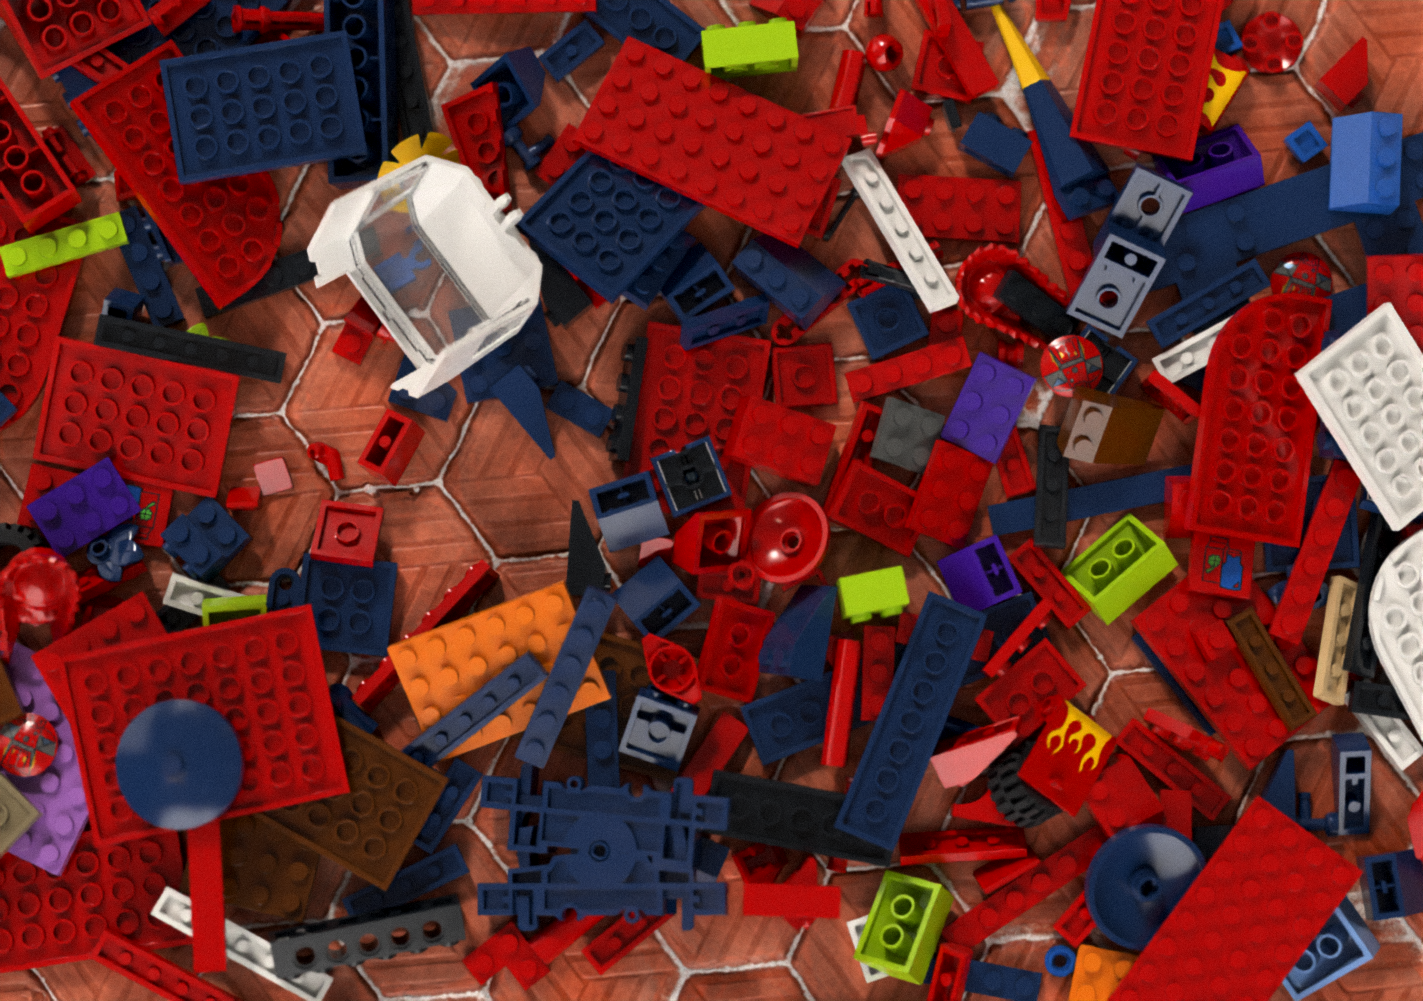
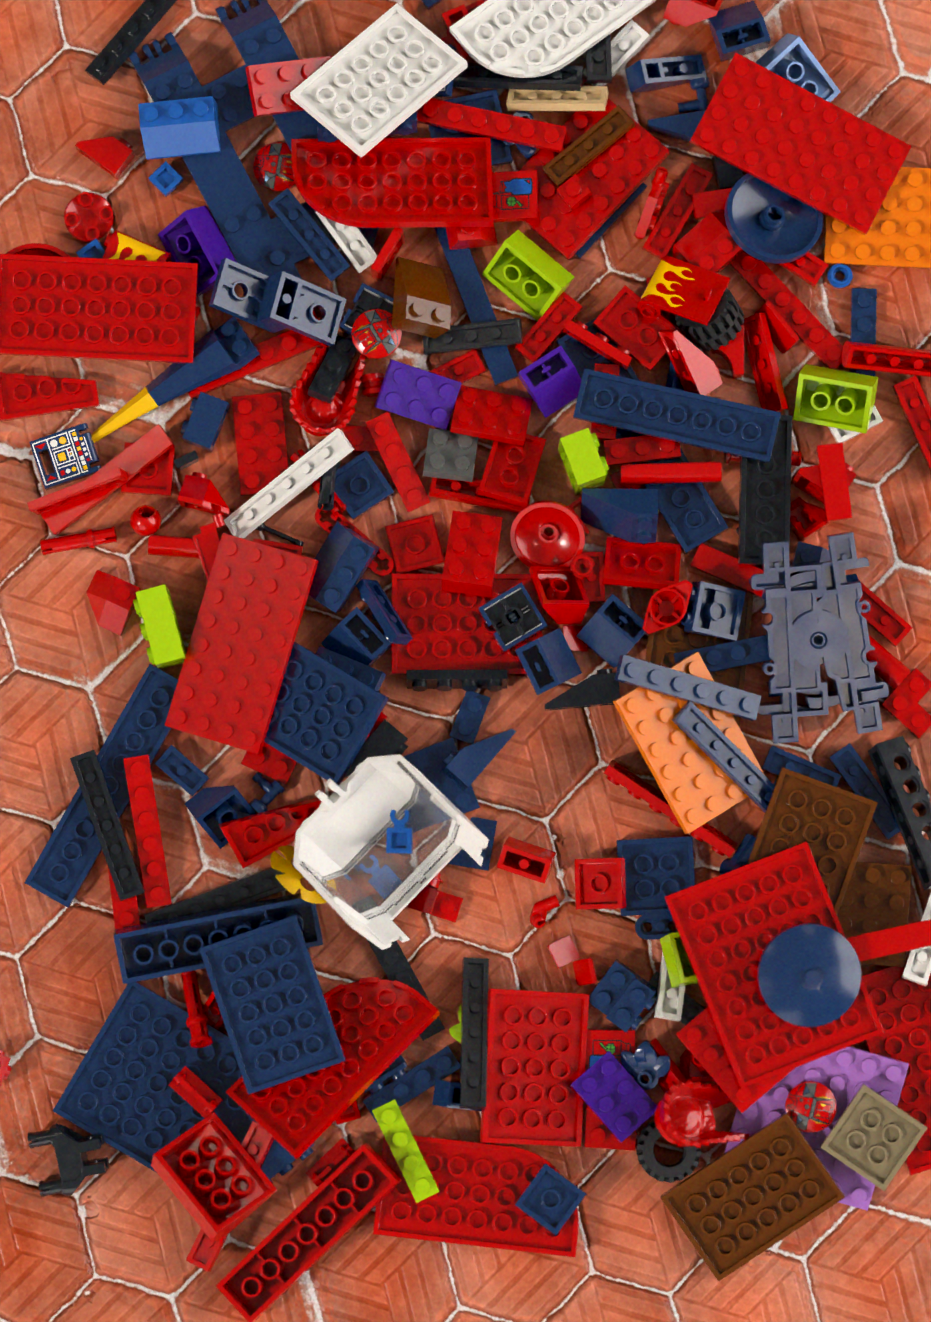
camera: 95 degrees left, 0 degrees up
none -> blue plate [386,810,413,854]

